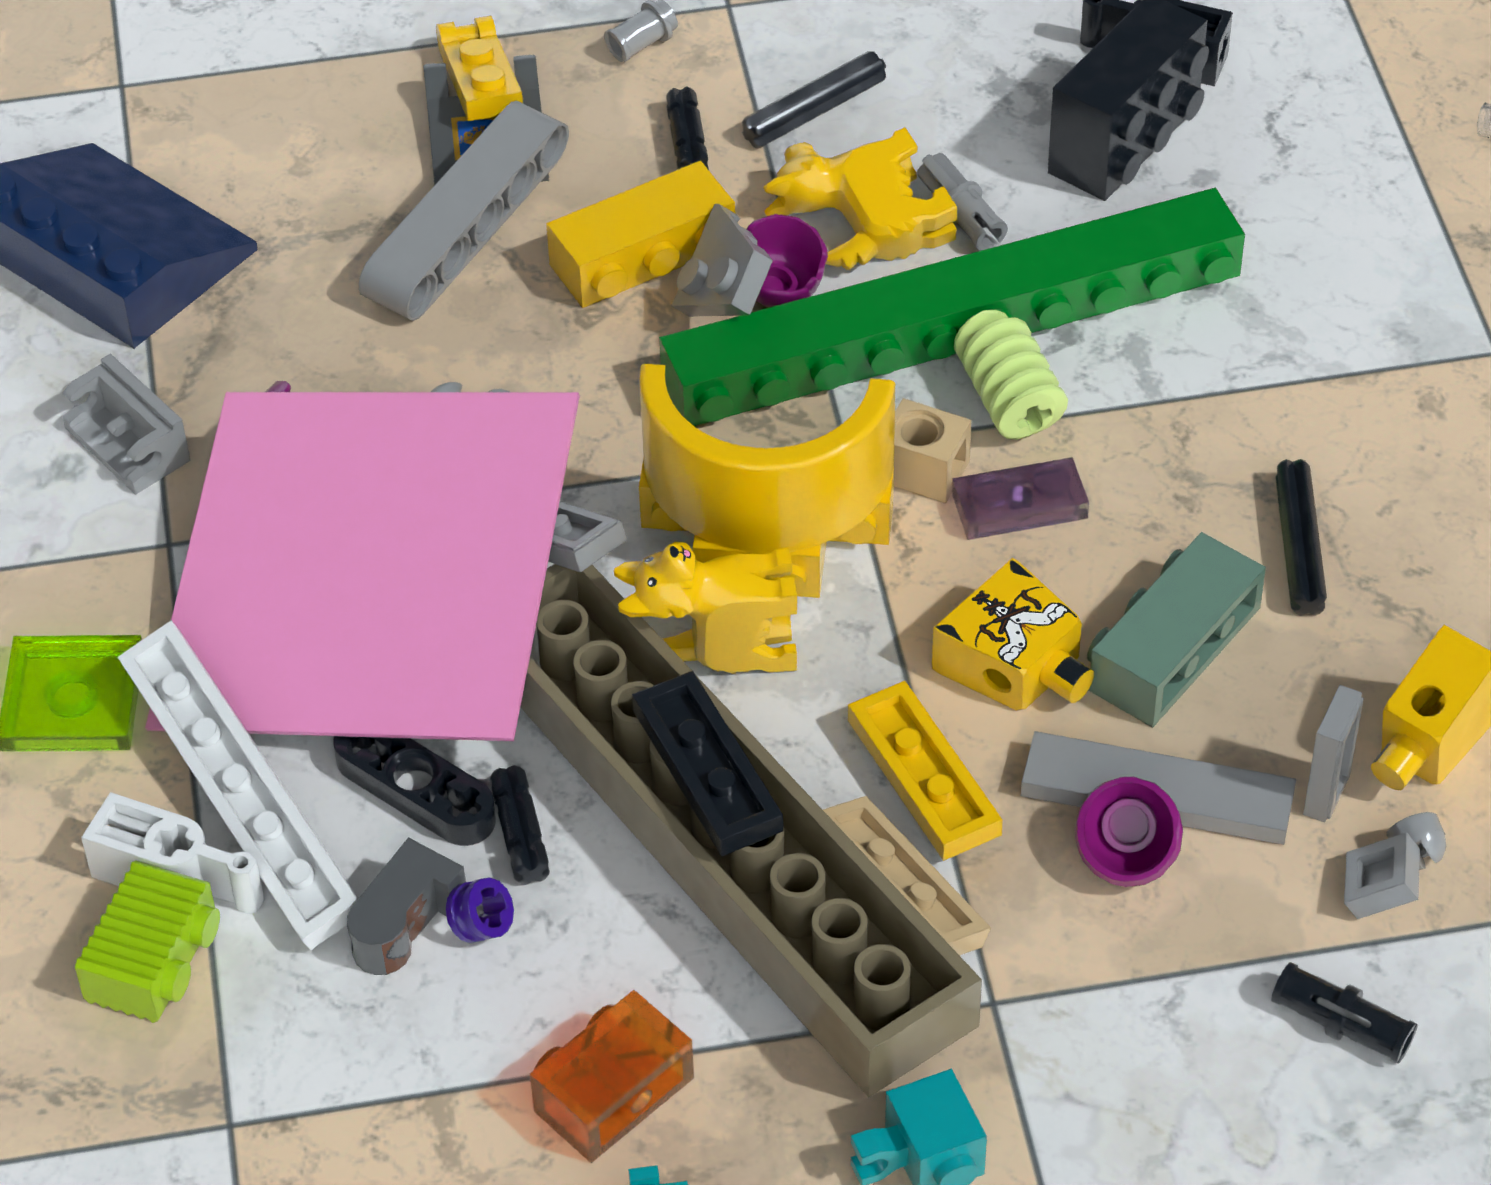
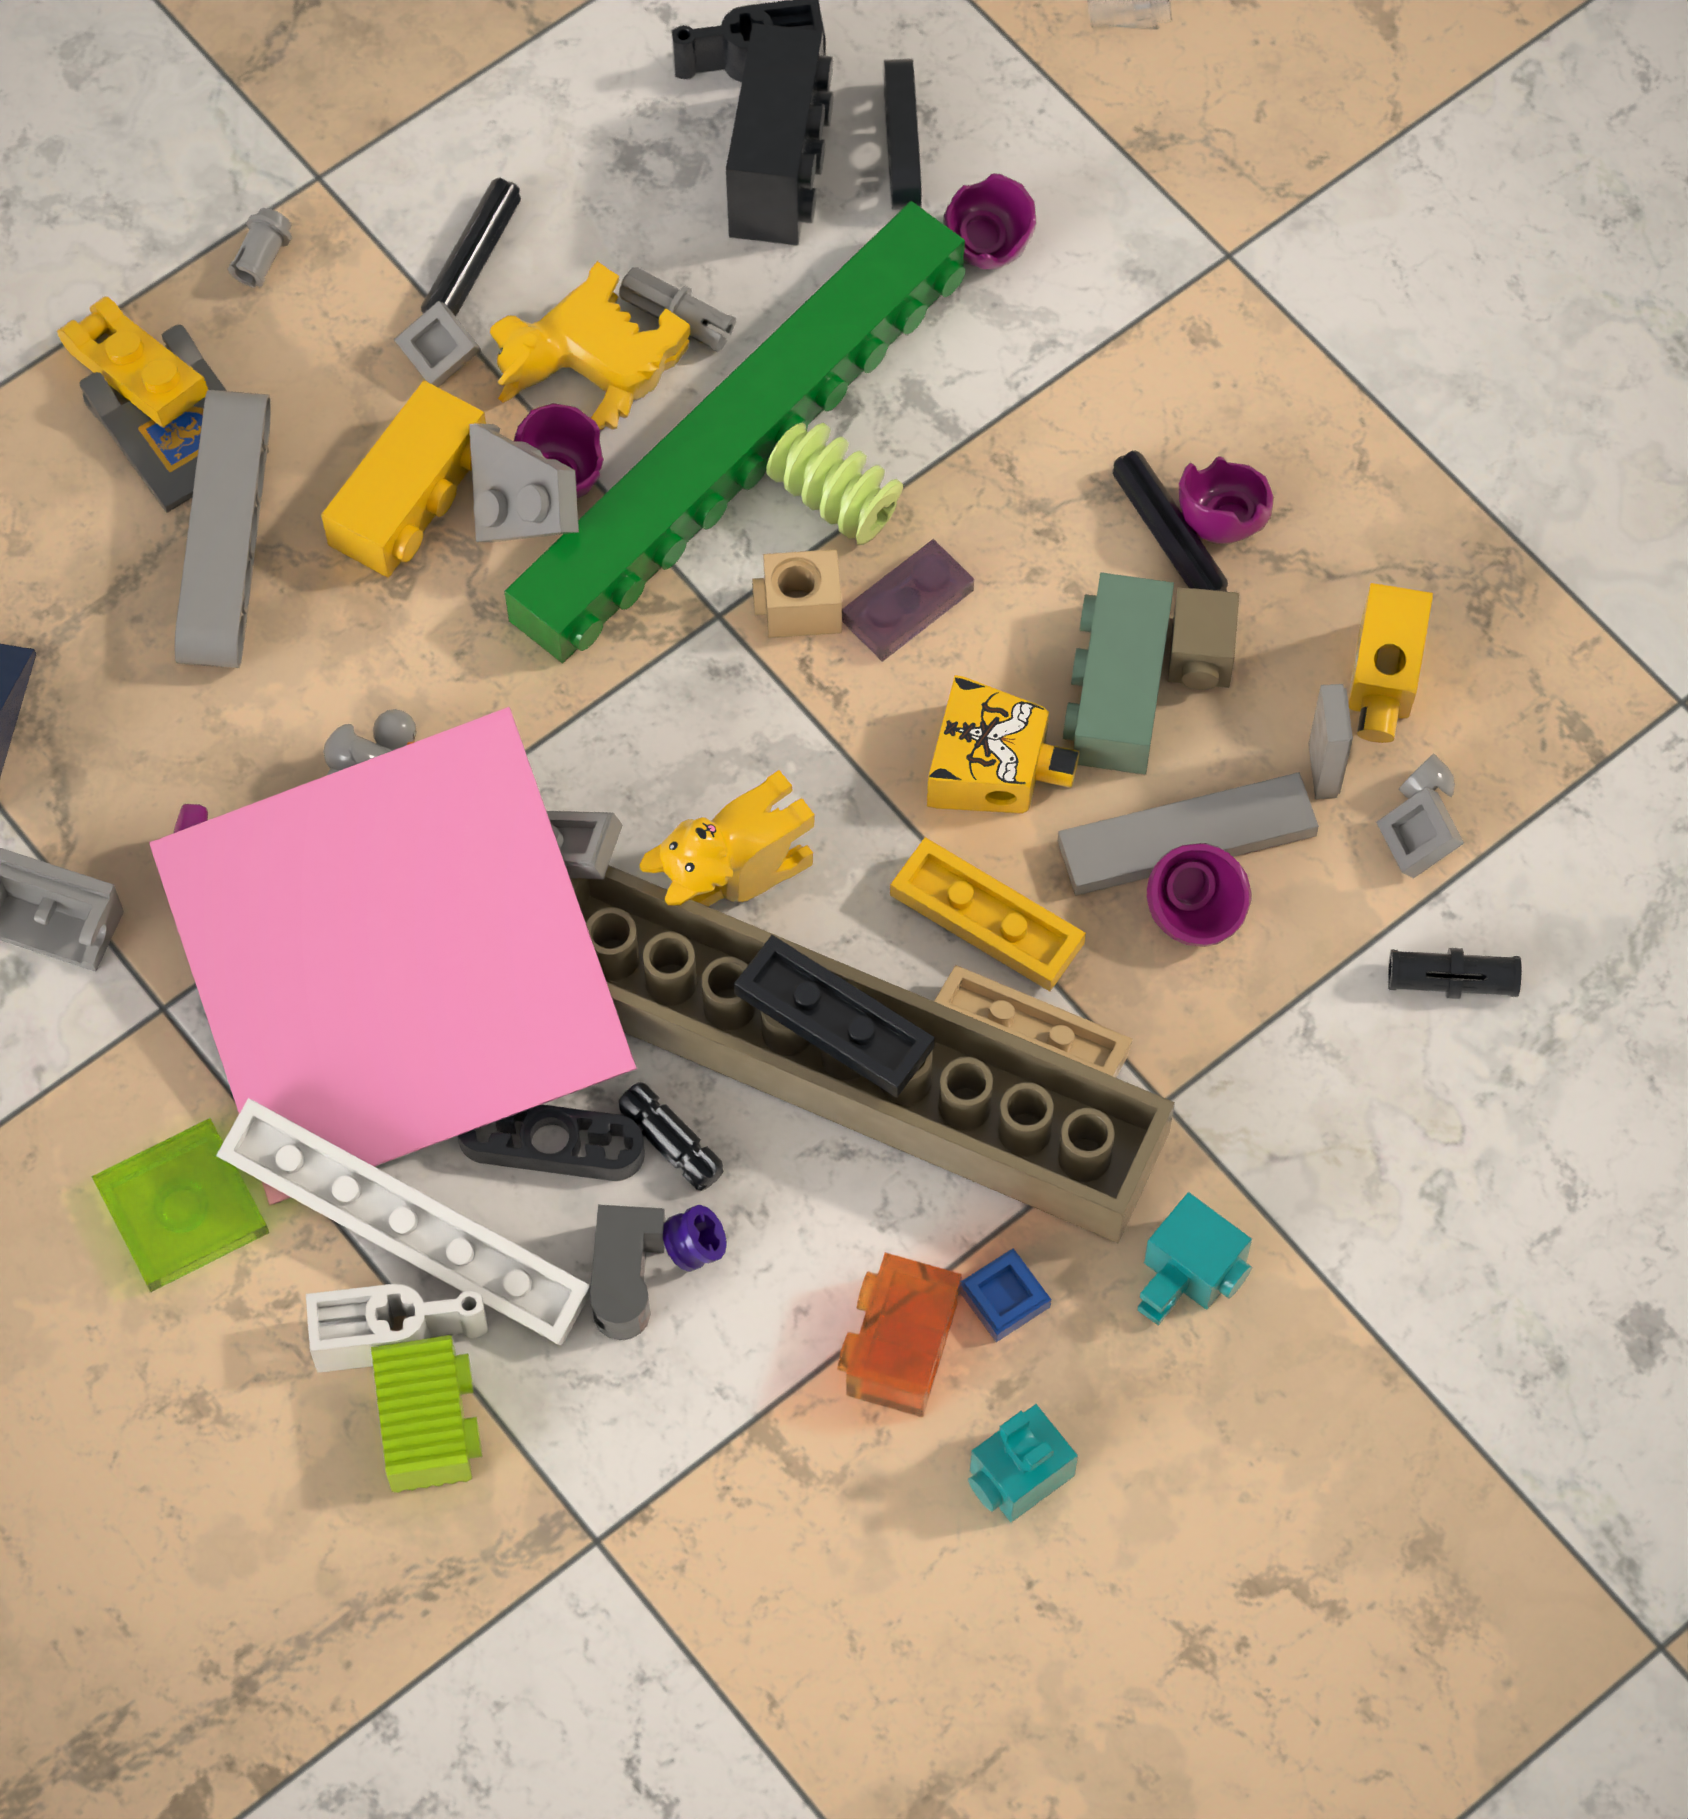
camera: 30 degrees left, 15 degrees up
yellow piece [639,364,896,598] -> none
black axle [666,86,709,170] -> none
none -> light grey plate [394,301,481,387]
none -> black beam [883,59,922,209]
none -> magenta hair [943,173,1036,270]
none -> blue tile [958,1248,1051,1342]
none -> dark tan brick [1168,587,1239,690]
none -> magenta hair [1179,456,1274,544]

